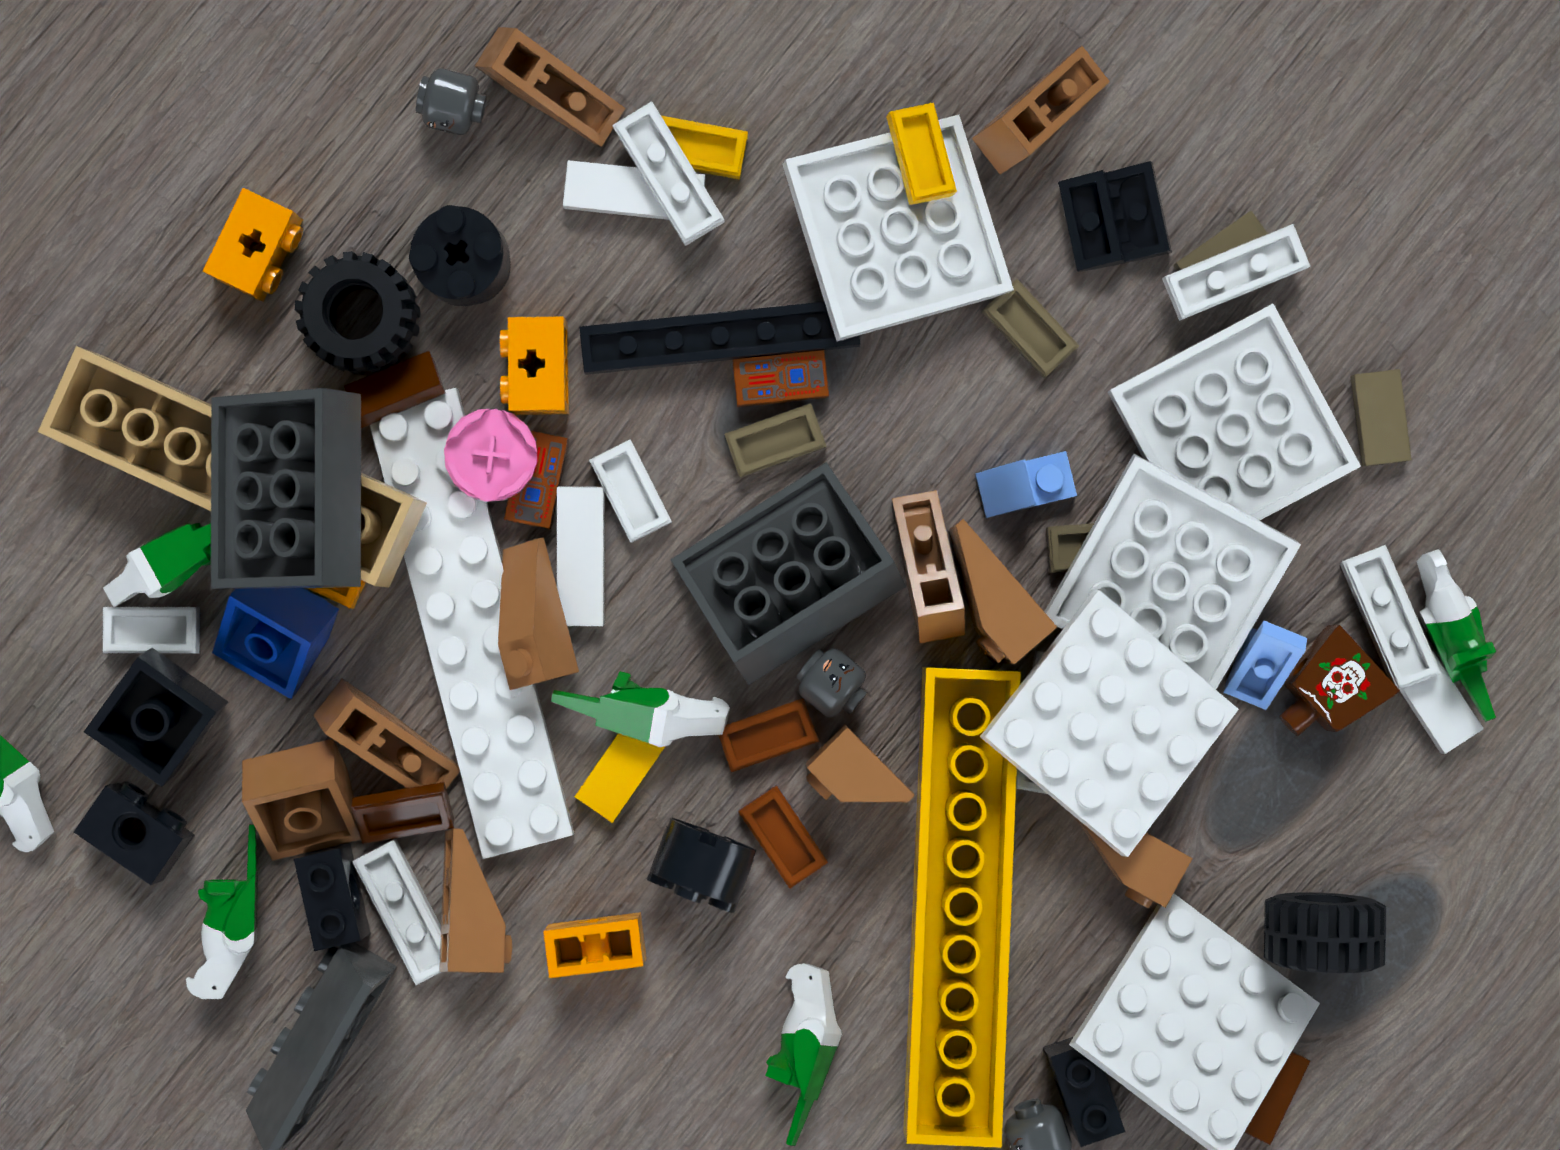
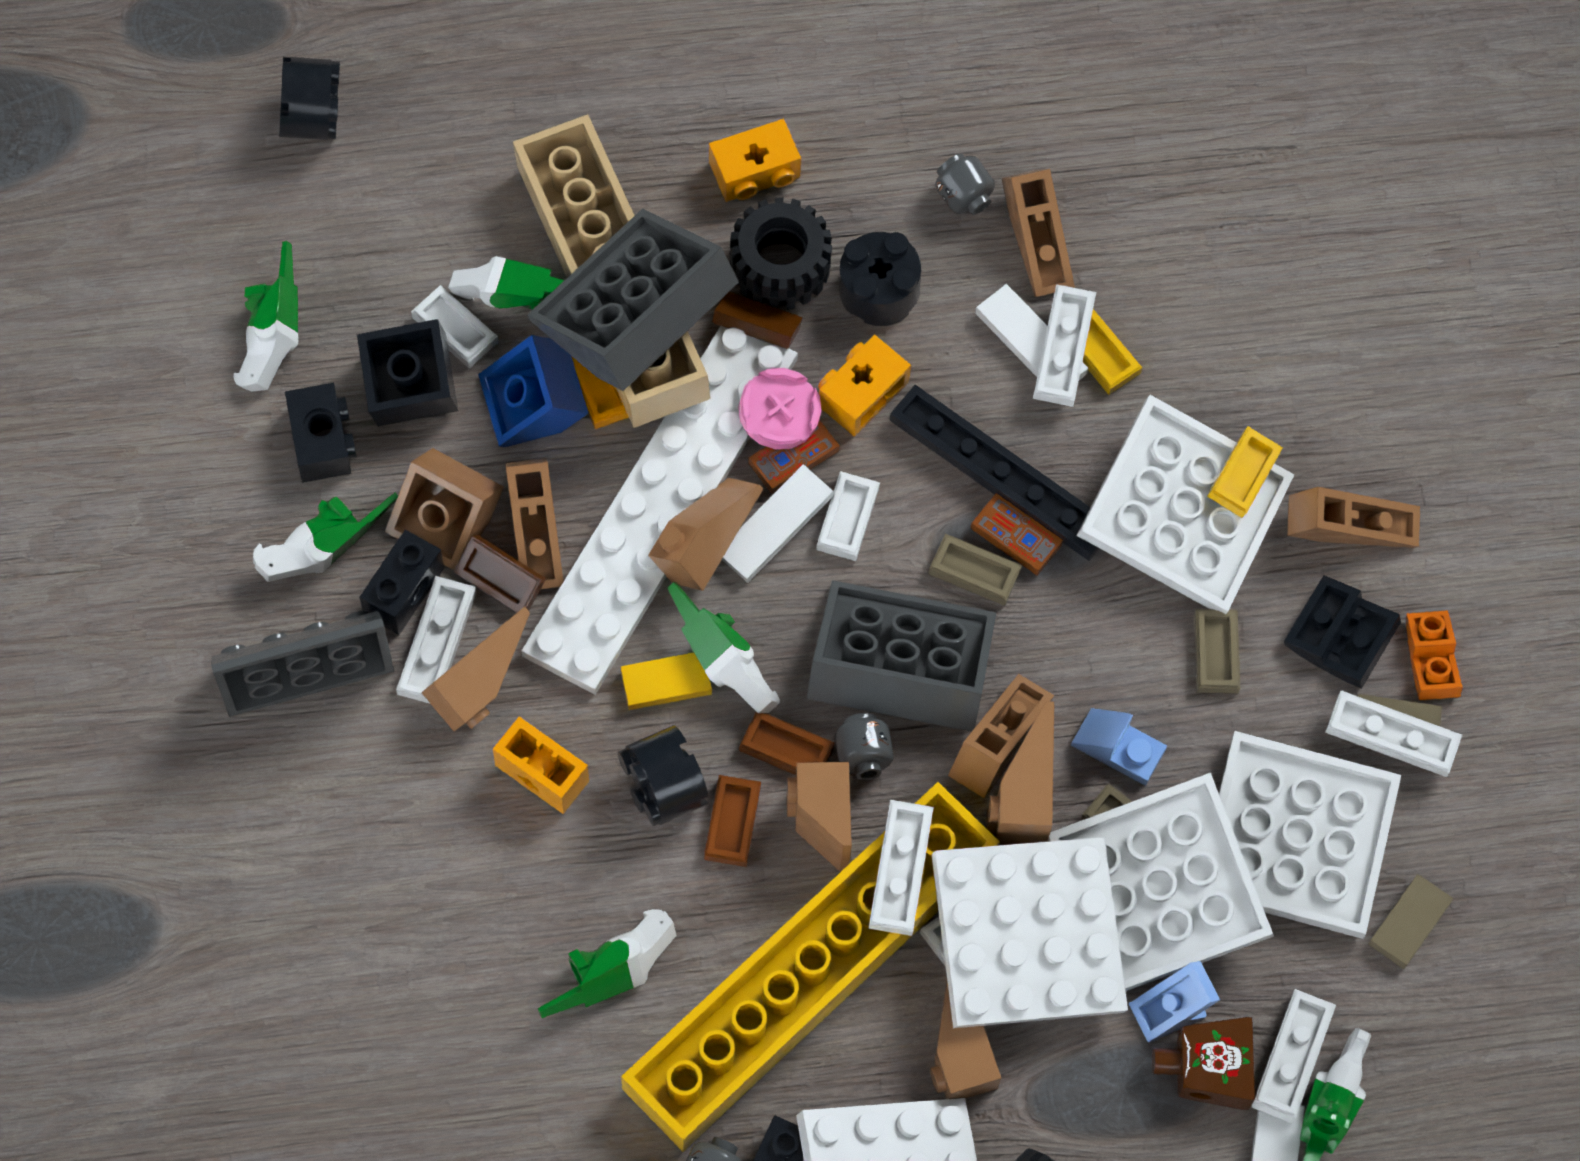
camera: 45 degrees right, 20 degrees down
none -> white tile [869,800,934,936]
none -> orange slope [1406,610,1463,700]

